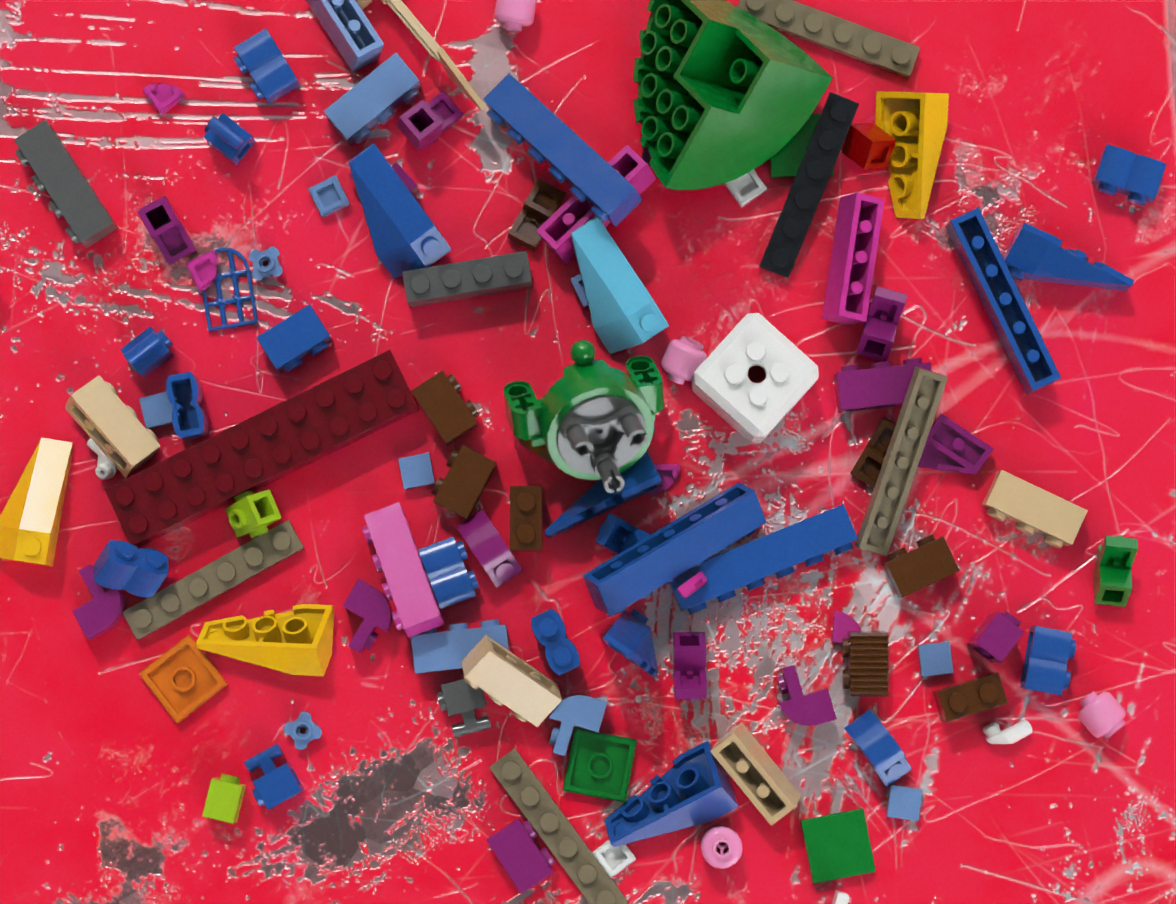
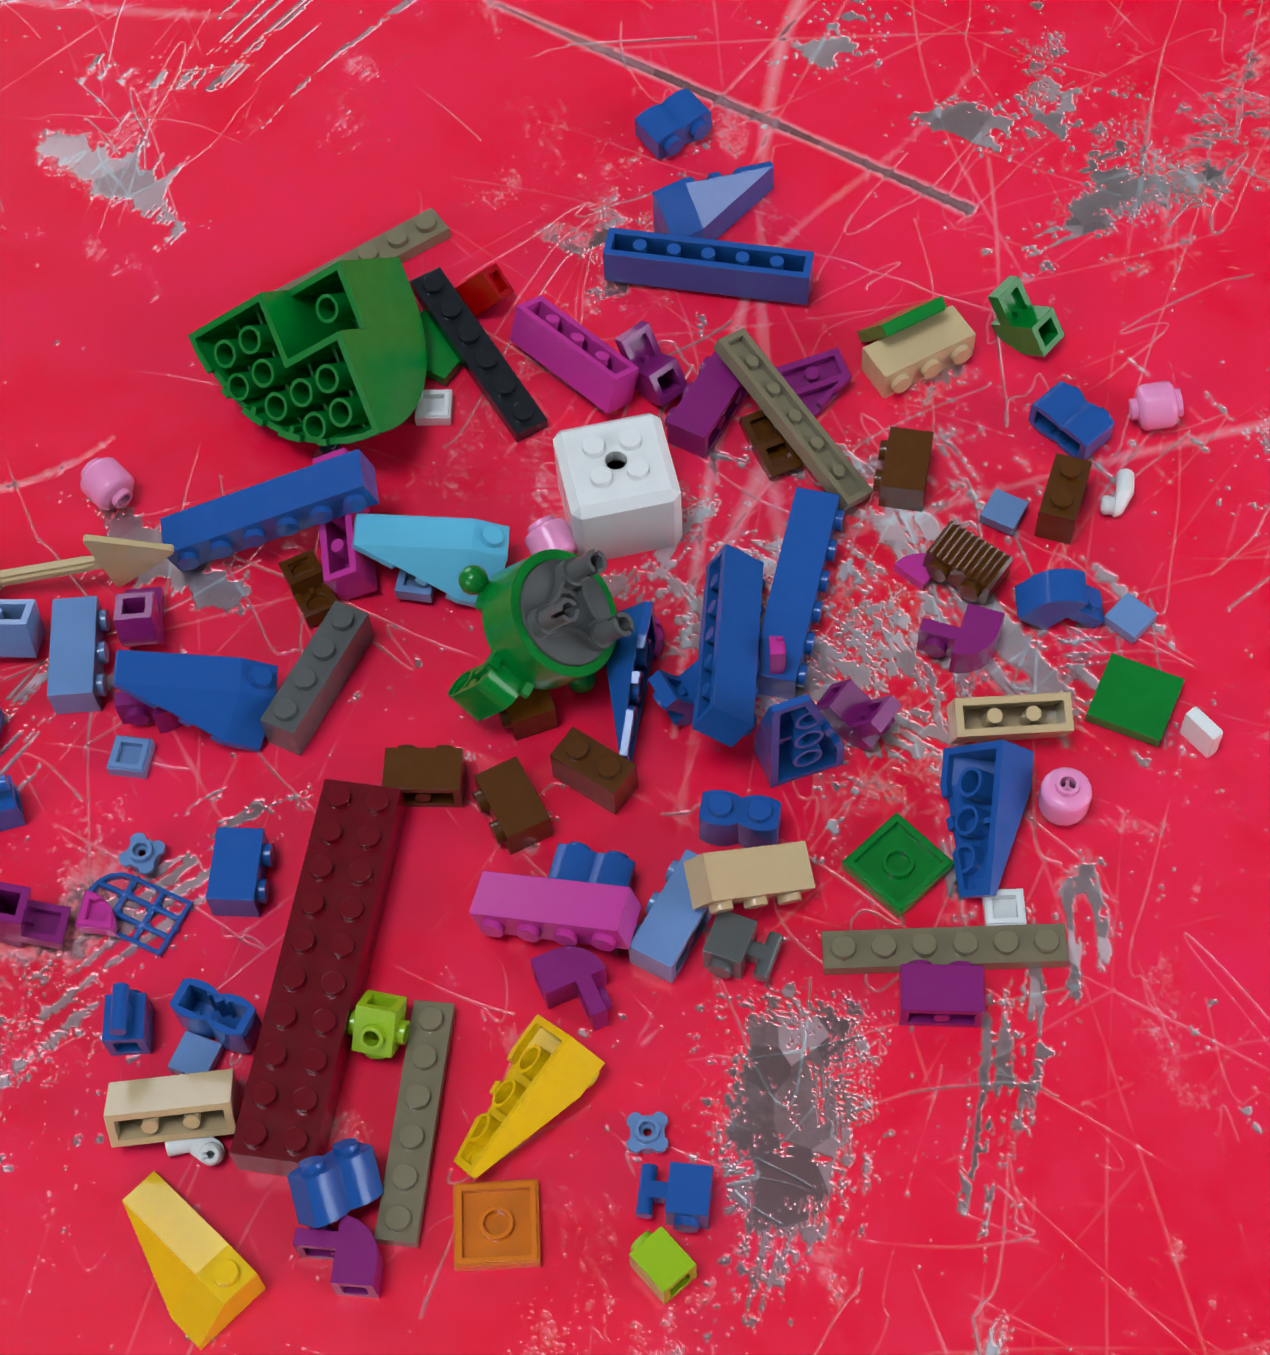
camera: 50 degrees left, 25 degrees down
medium blue tile [398,452,435,490] -> none
magenta brick [456,509,523,587] -> none
medium blue brick [549,695,607,756] -> none
yellow wedge [875,91,949,219] -> none
magenta brick [967,611,1024,663] -> none
none -> green tile [857,296,947,343]

